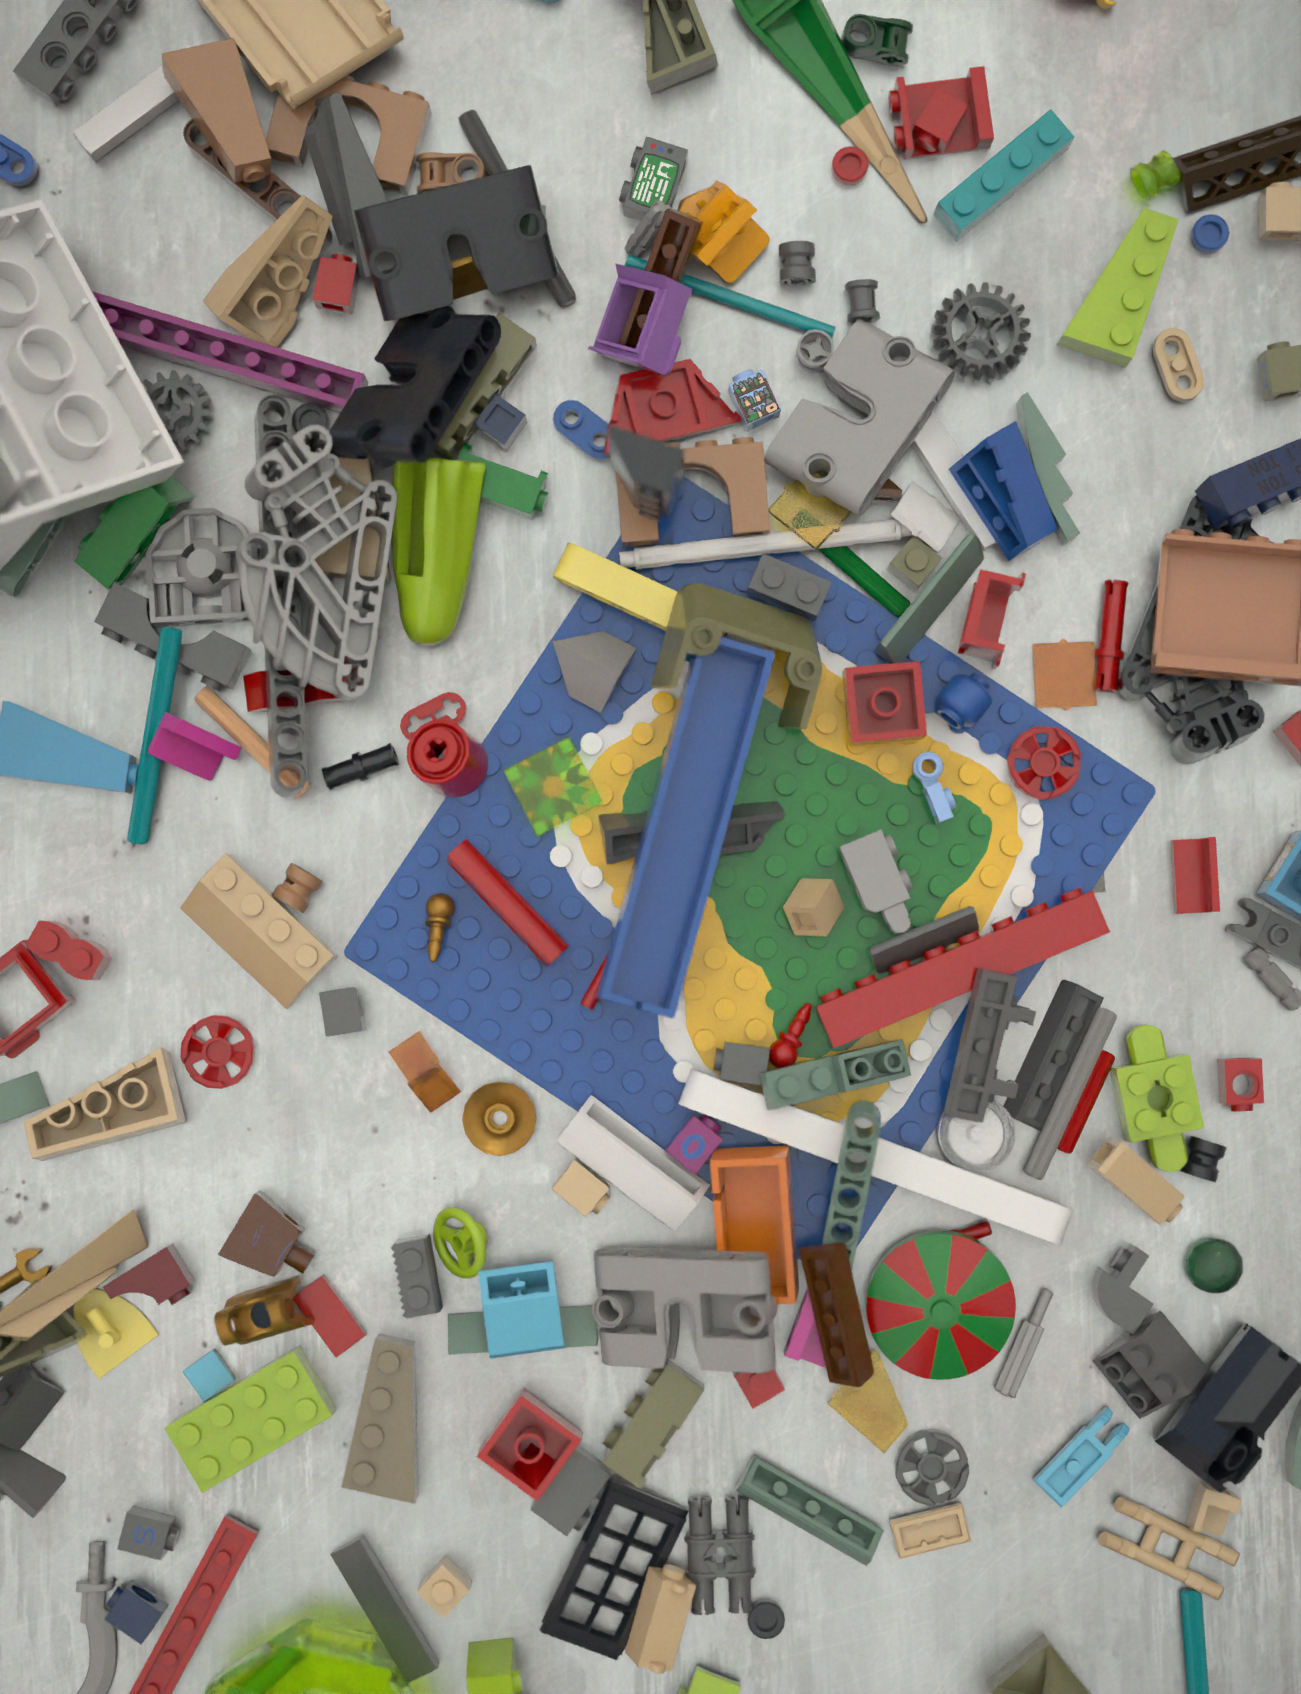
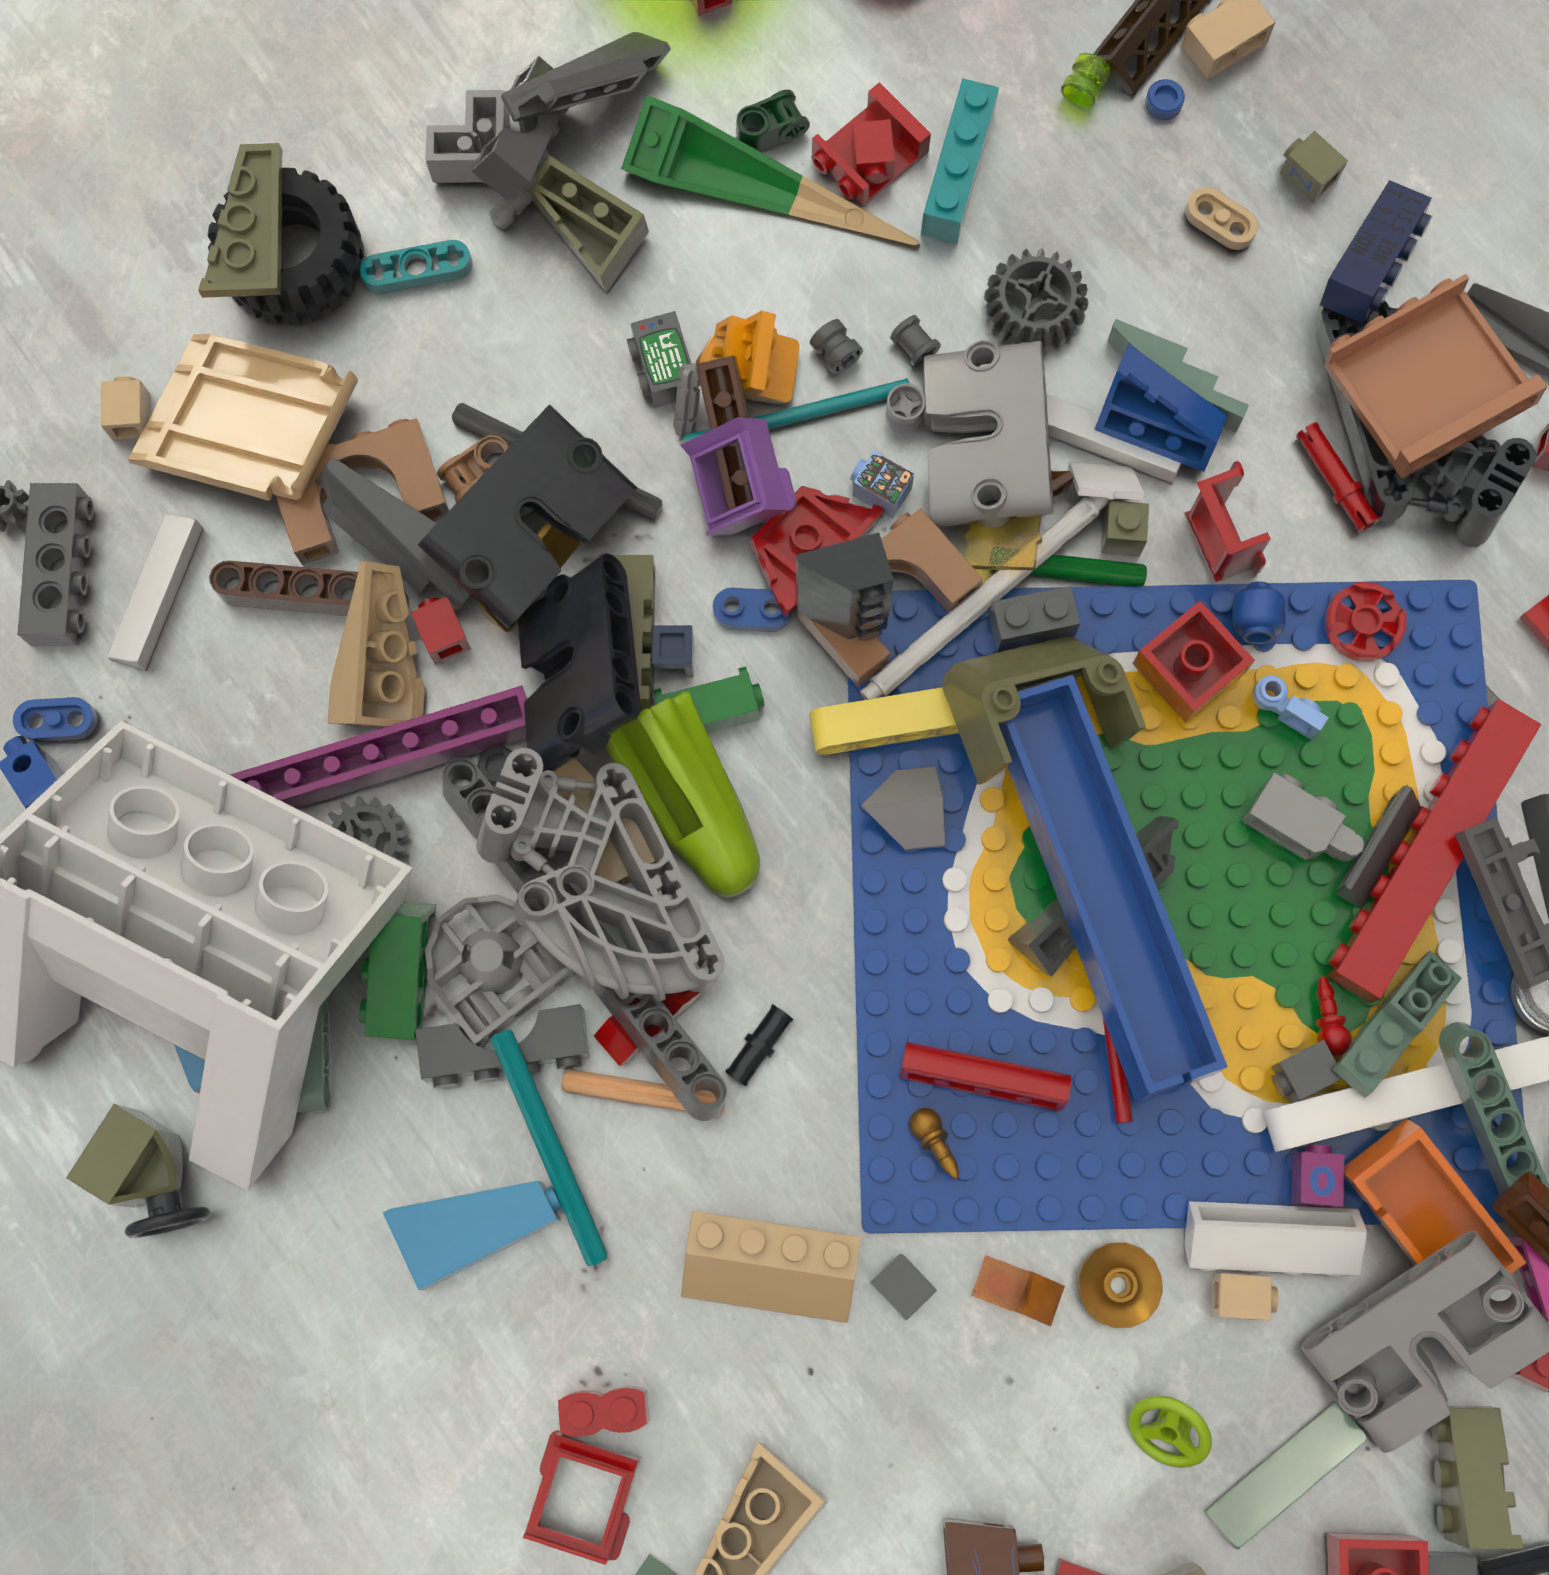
camera: 35 degrees left, 10 degrees down
dark pink panel [148,712,242,781] -> none
medium nougat slope [162,38,271,182] -> none
red piece [180,1015,256,1089] -> none
medium nougat wheel [272,863,323,913] -> none
dark grey brick [390,1234,443,1319] -> none
red beam [400,692,467,741] -> none
red piece [407,719,488,797] -> none
medium azure slope [479,1261,564,1359] -> none
clear neon green tile [503,737,603,836] -> none
tan panel [783,878,844,936] -> none
red tile [831,146,869,186] -> none
sand green slope [875,533,984,664] -> none
clear orange piece [1032,639,1097,711] -> none
lime wedge [1056,208,1179,368] -> none

